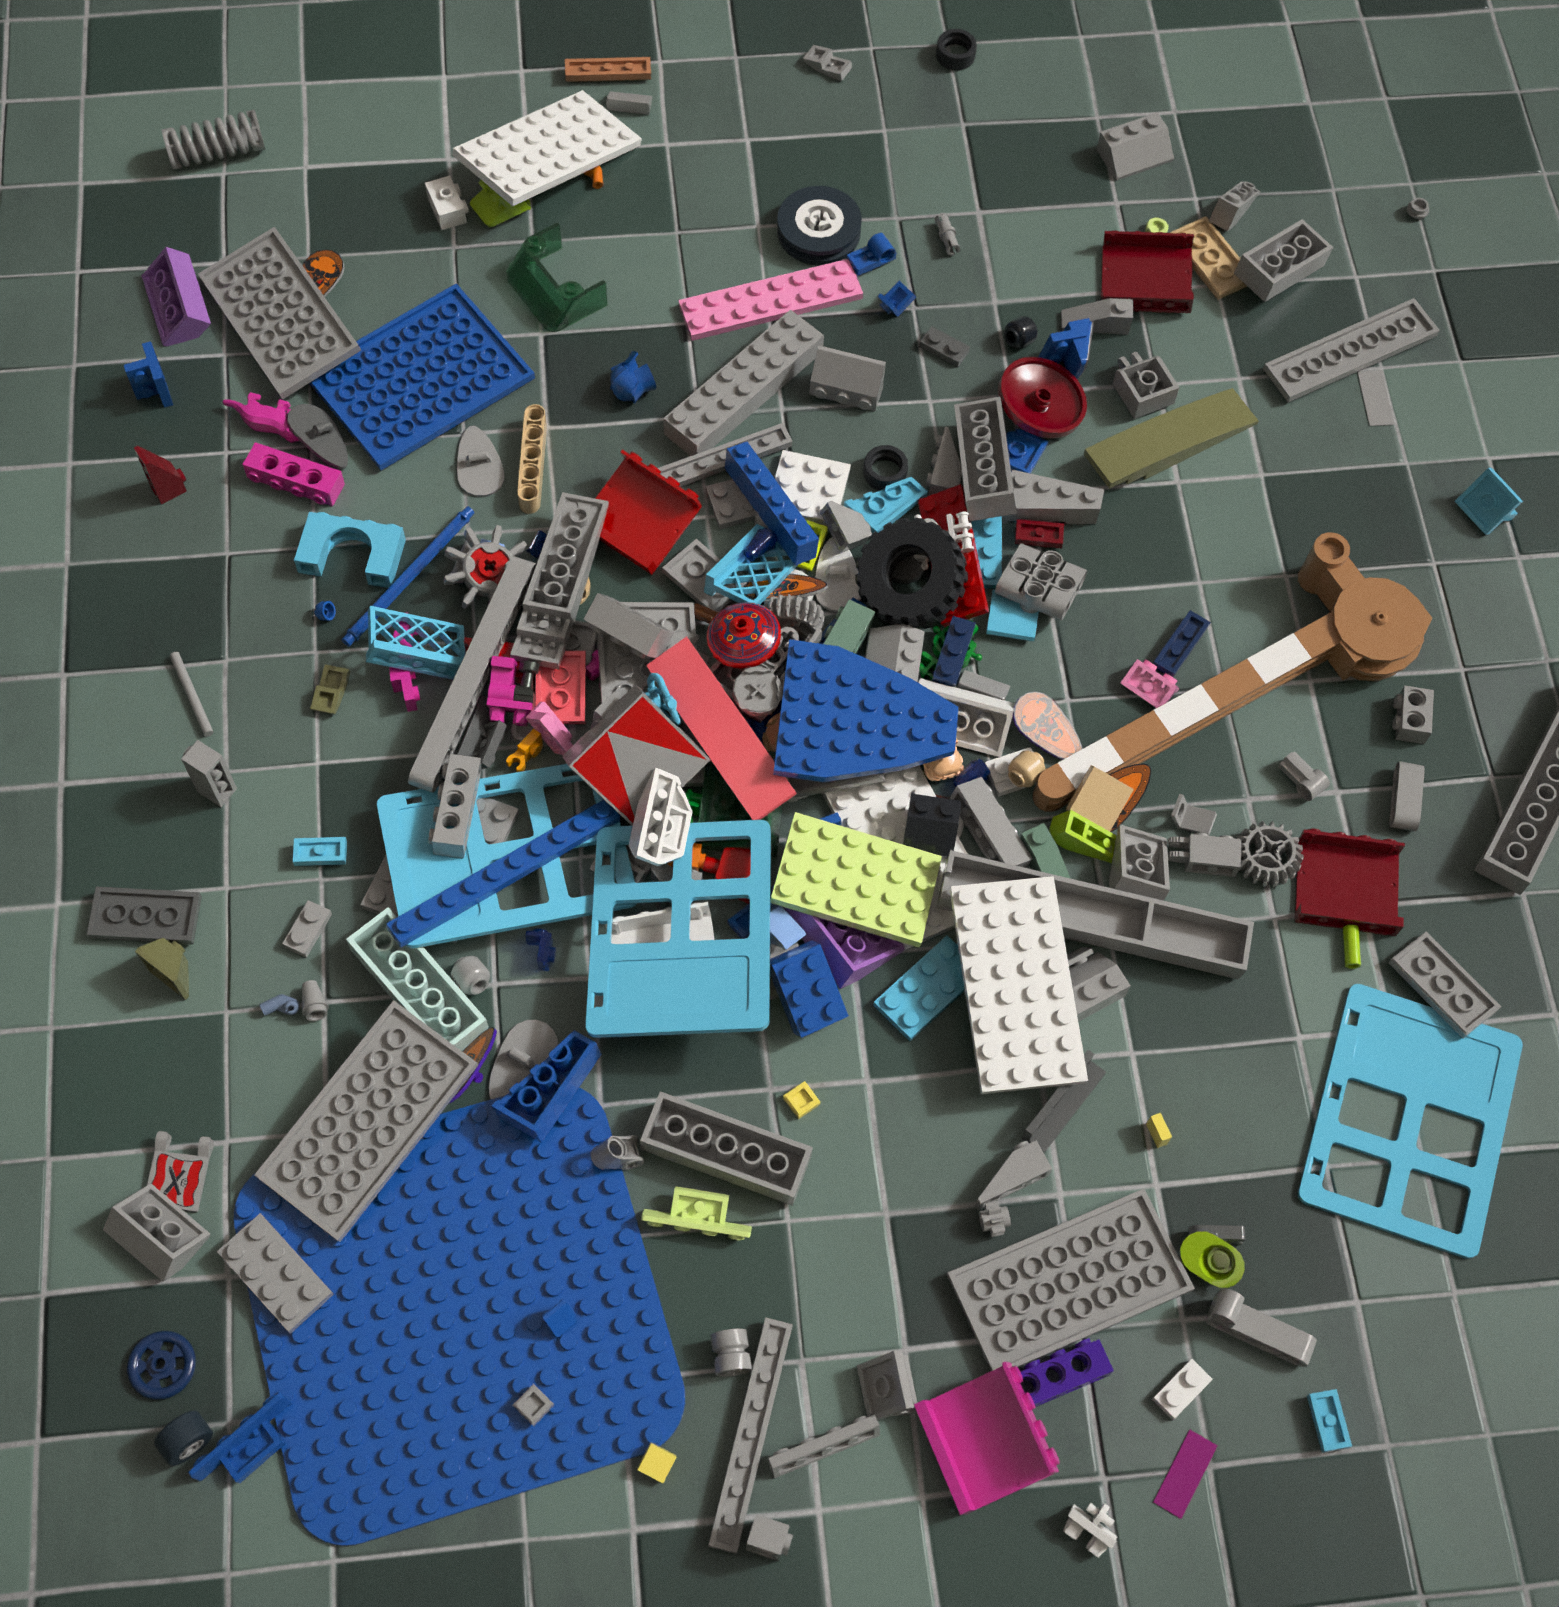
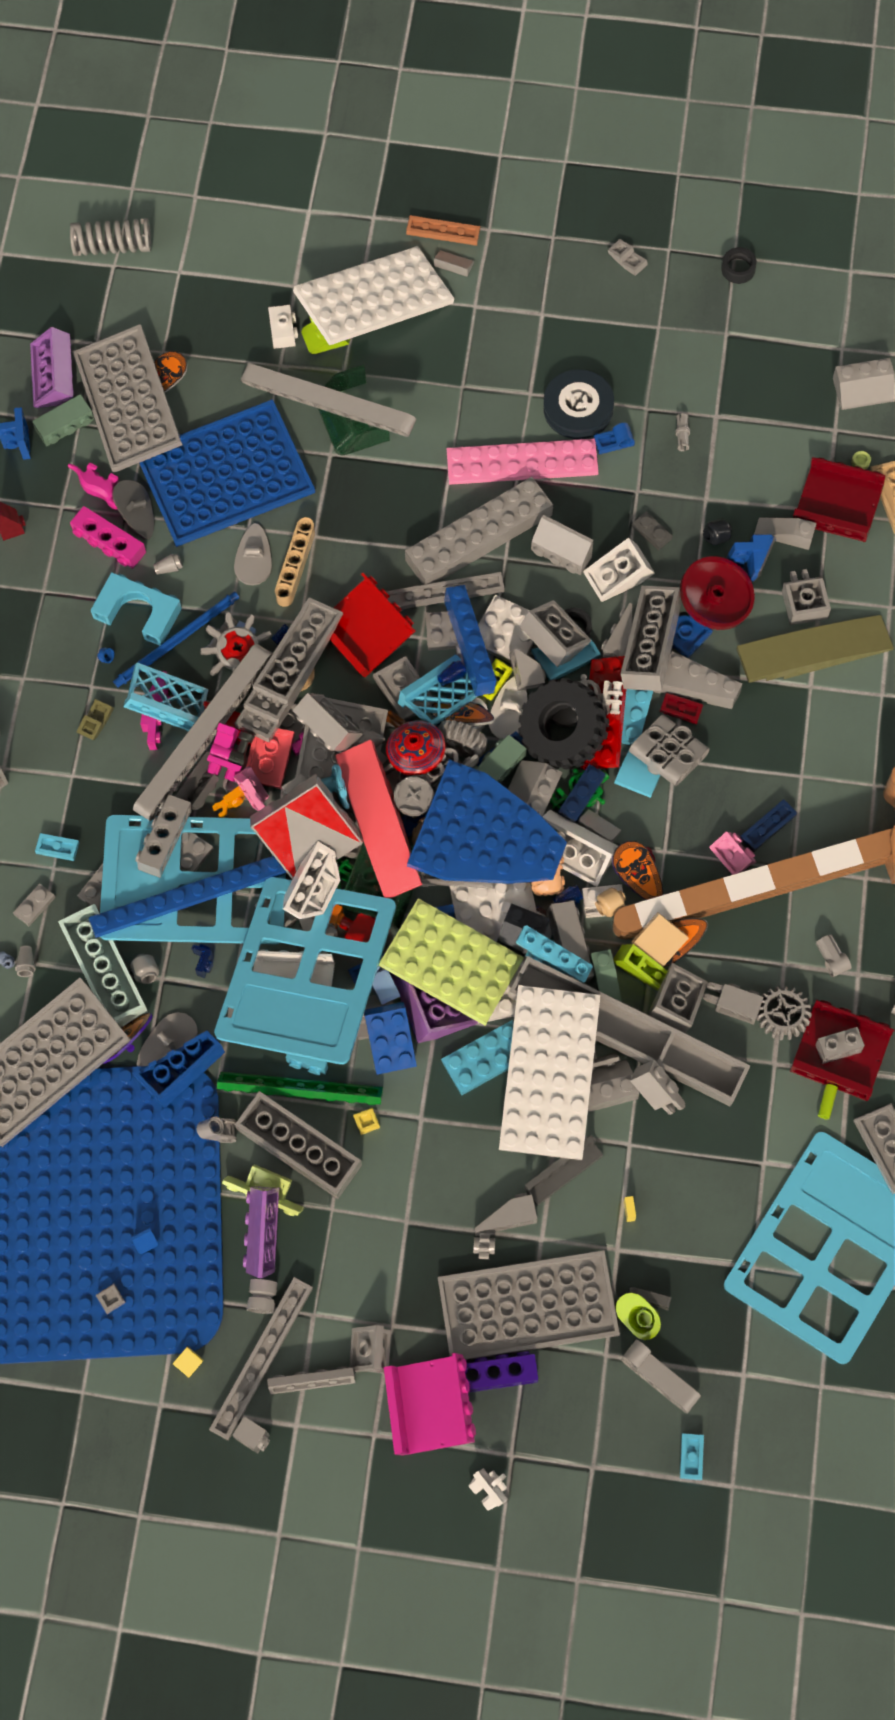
camera: 20 degrees right, 5 degrees up
orange arm [584,166,603,189] -> none
blue helmet [610,351,657,404] -> none
blue bracket [877,280,916,317] -> none
white plate [1152,1359,1213,1420] -> none
magenta sticker [1154,1429,1218,1519] -> none
light grey bracket [1171,794,1217,836] -> none
none -> sand green brick [32,394,94,447]
none -> light grey cone [153,553,183,575]
none -> green plate [217,1072,383,1105]
none -> light grey beam [240,363,417,437]
none -> medium lavender slope [243,1186,279,1278]
none -> medium azure plate [286,1054,328,1075]
none -> medium azure bracket [516,925,593,983]
none -> light grey slope [520,600,591,667]
none -> white slope [583,538,655,602]
none -> light grey hinge [630,1060,686,1115]
none -> light grey brick [815,1027,864,1064]

